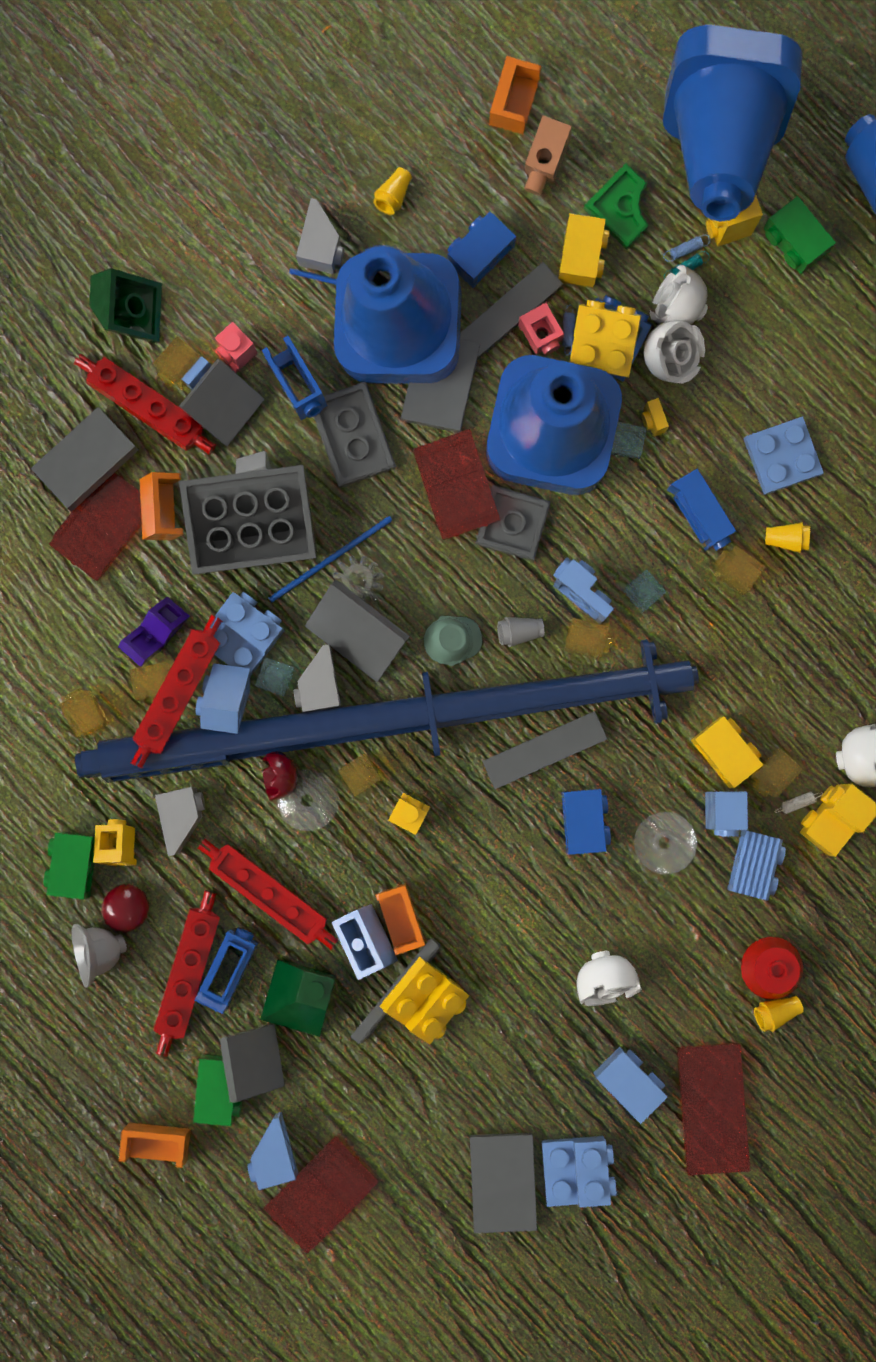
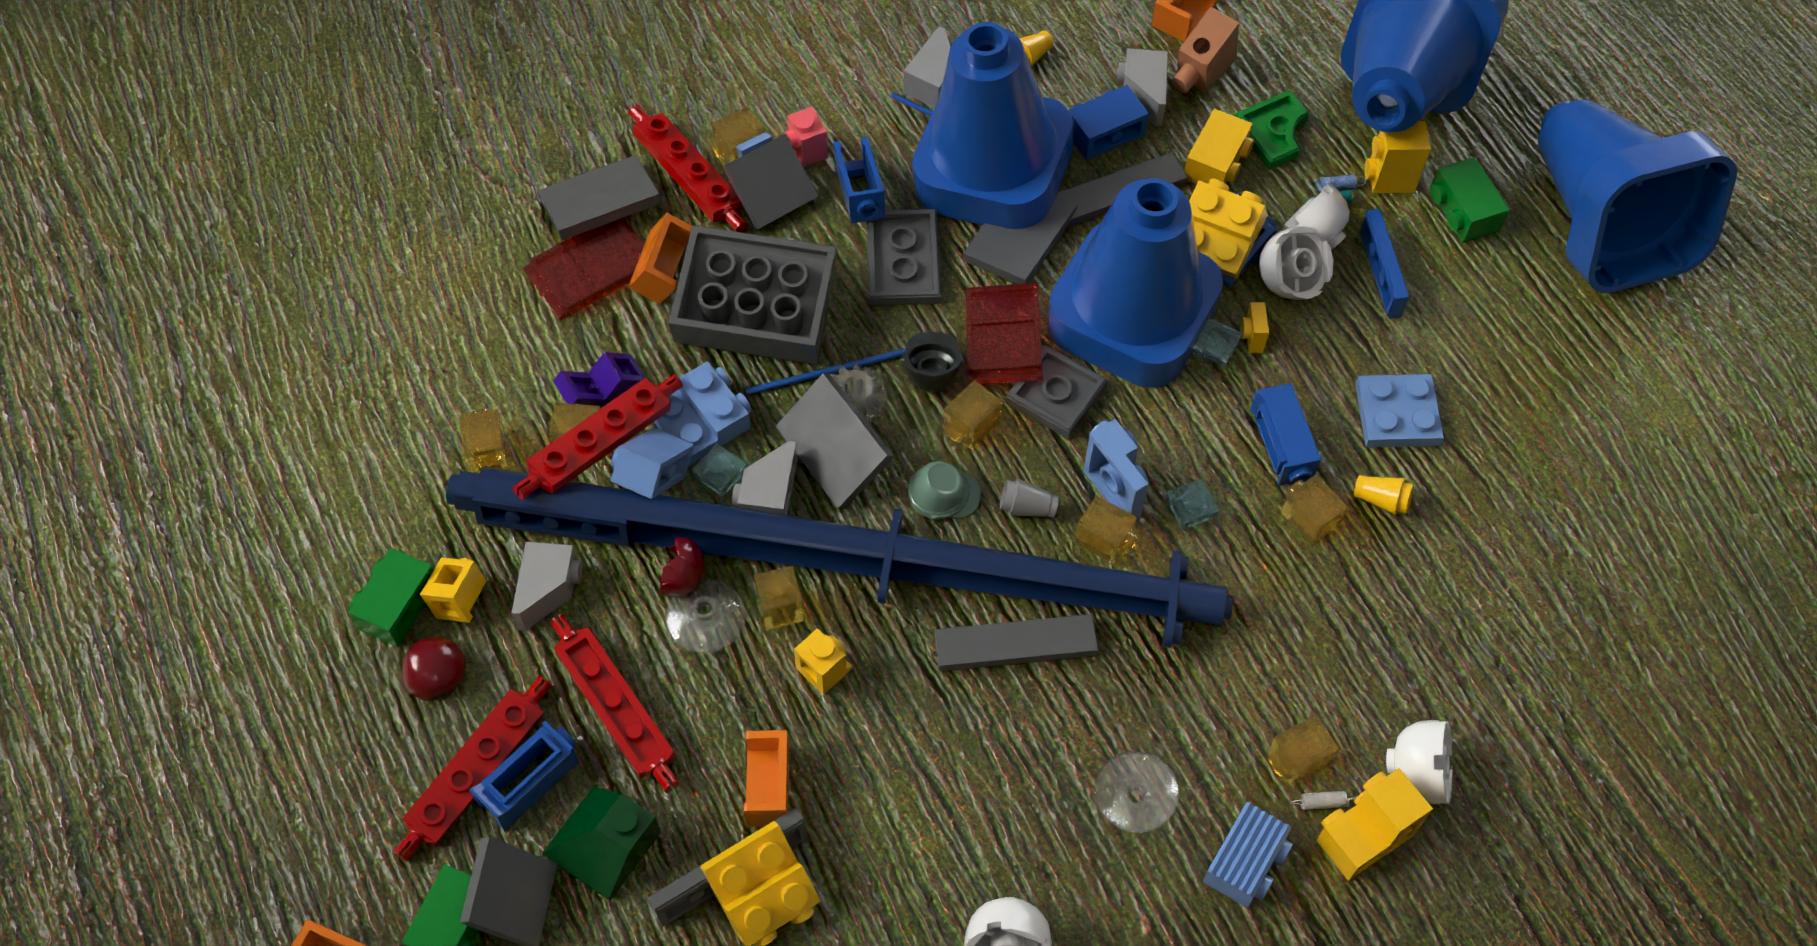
camera: 15 degrees right, 25 degrees down
light grey hat [71,924,127,988] -> none
dark green slope [89,268,162,343] -> none
medium blue brick [332,904,398,980] -> none
blue brick [561,789,611,855] -> none
yellow brick [690,716,763,788] -> none
medium blue brick [705,792,748,836] -> none
none -> pearl dark grey hat [901,332,964,392]
none -> clear yellow brick [943,380,1003,449]
none -> light grey slope [1117,48,1168,126]
none -> blue tile [1360,209,1409,319]

